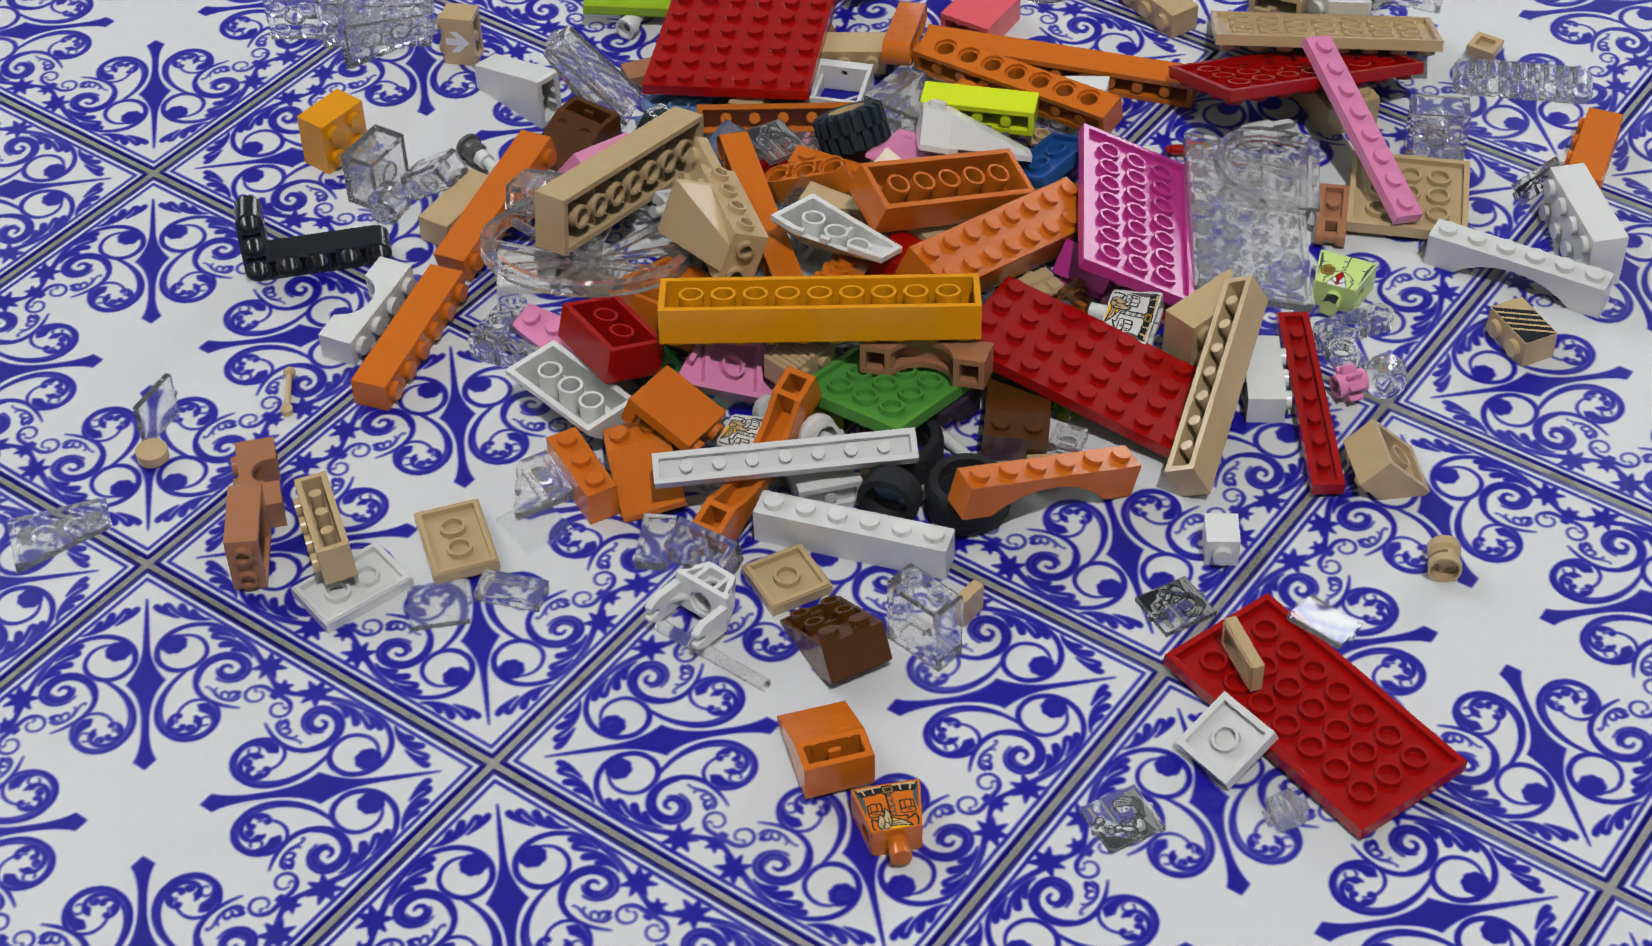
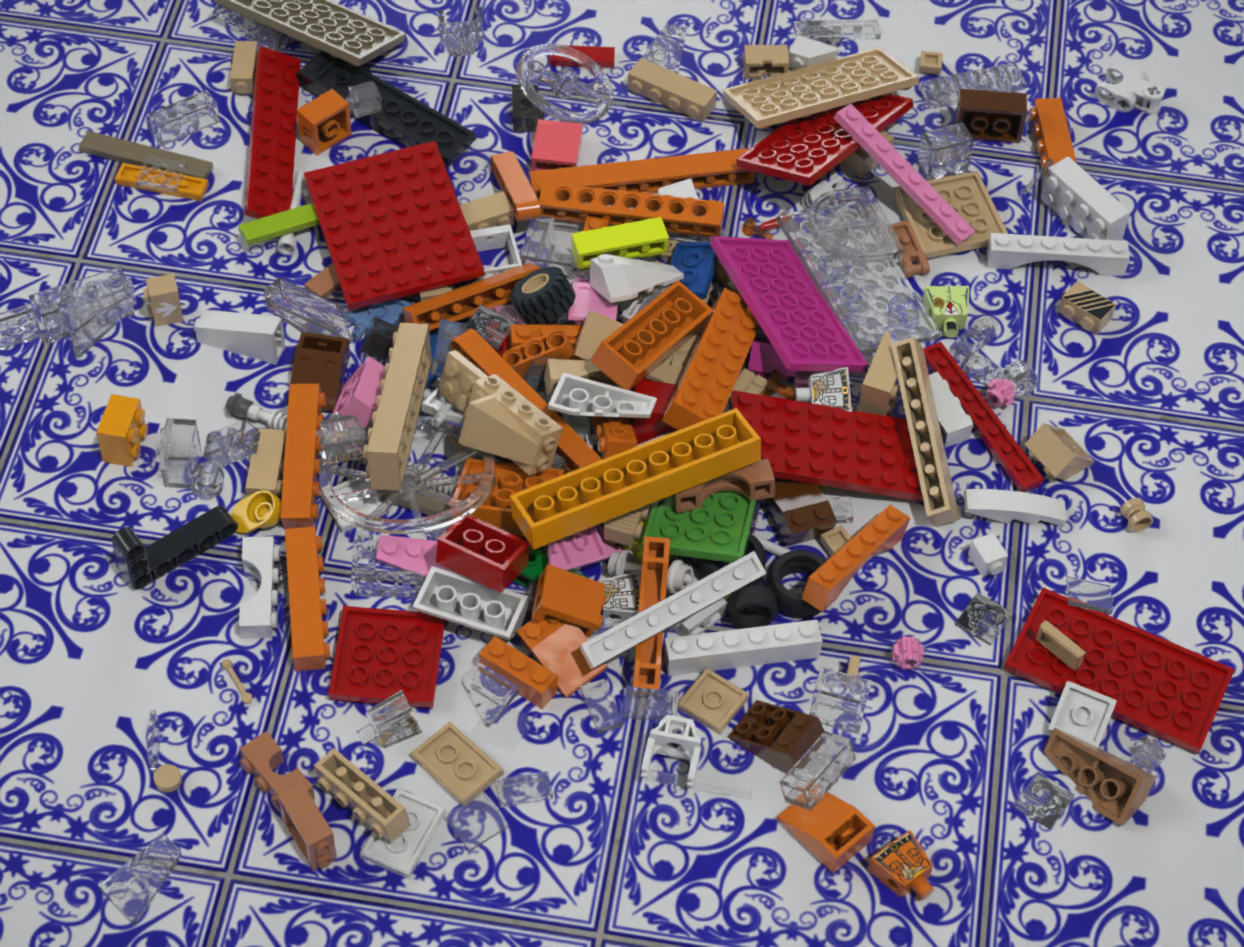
camera: 30 degrees left, 10 degrees up
none -> yellow cap [231,490,281,534]
none -> red plate [328,606,446,708]
none -> clear torso [356,690,422,748]
none -> clear orange hand [743,218,774,239]
none -> clear brick [779,731,856,810]
none -> bright pink gear [892,636,924,670]
none -> reddish brown brick [954,88,1027,143]
none -> white slope [964,489,1067,526]
none -> medium nougat wedge [1044,728,1156,826]

